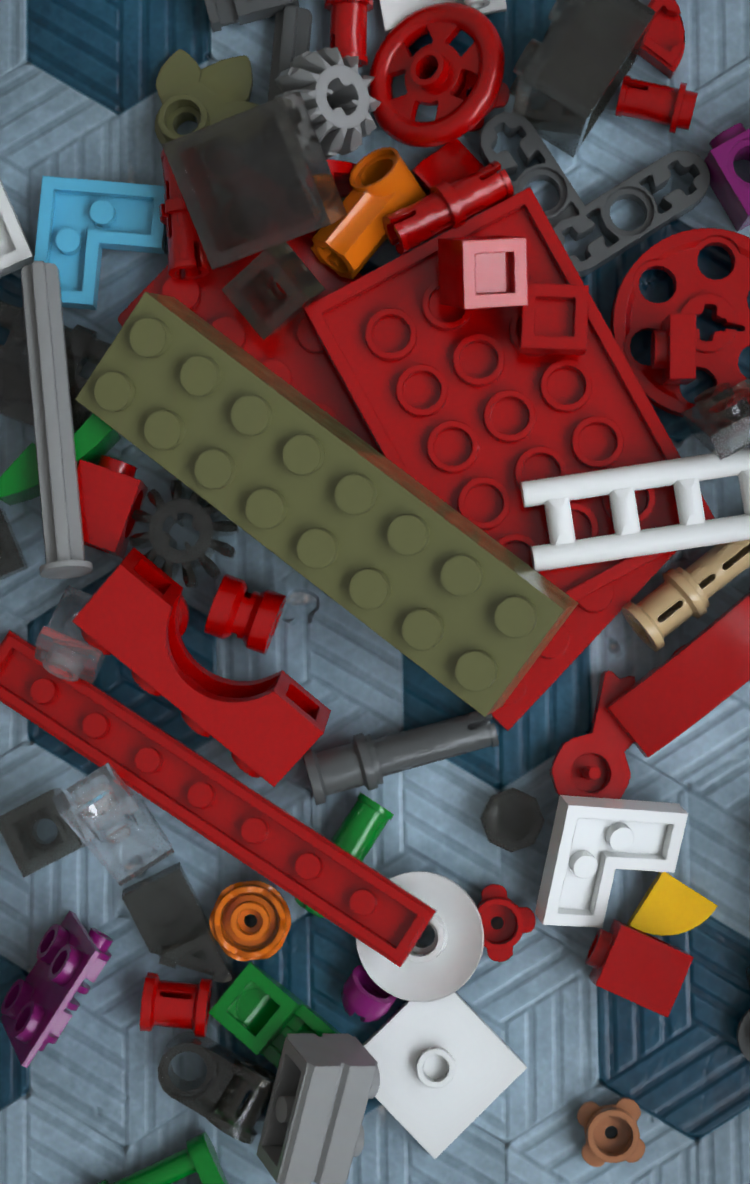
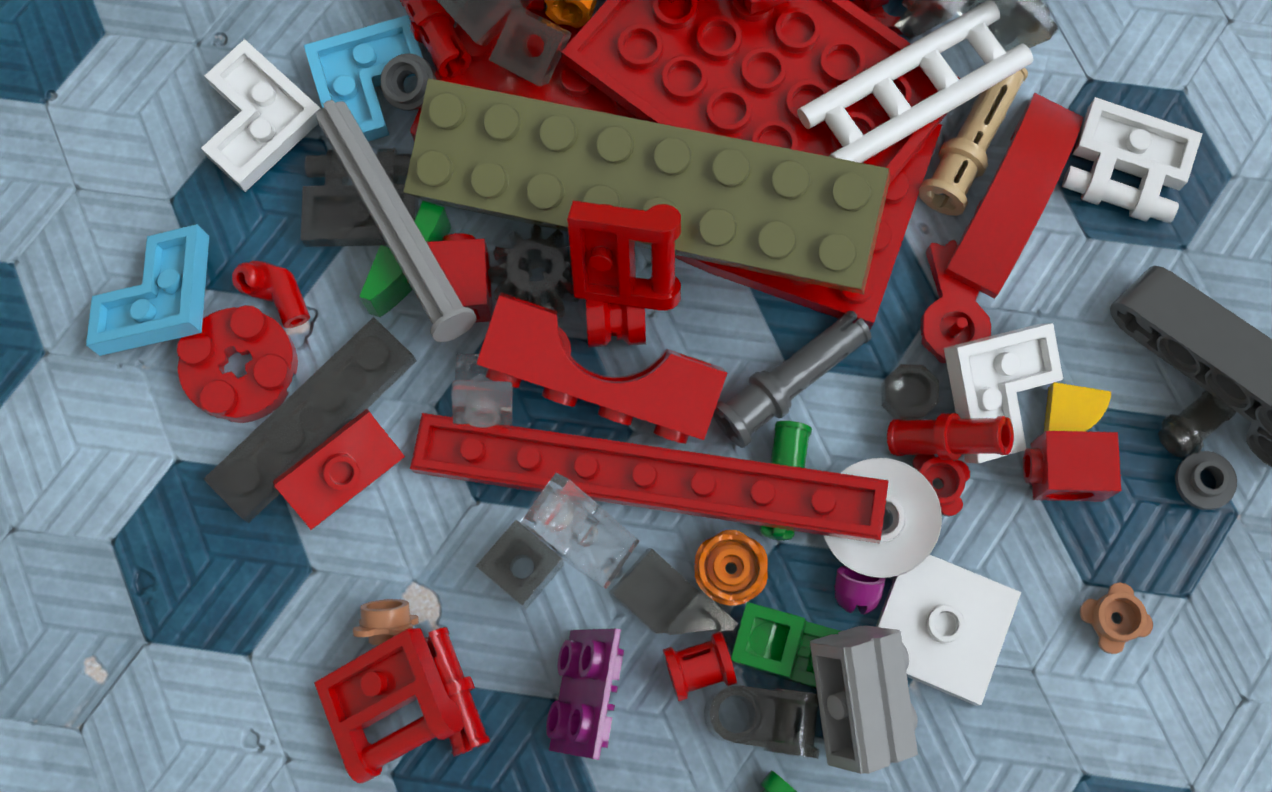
camera: 25 degrees left, 10 degrees down
none -> dark grey plate [381,54,436,111]
none -> red plate [567,200,681,311]
none -> red pin [887,413,1014,460]

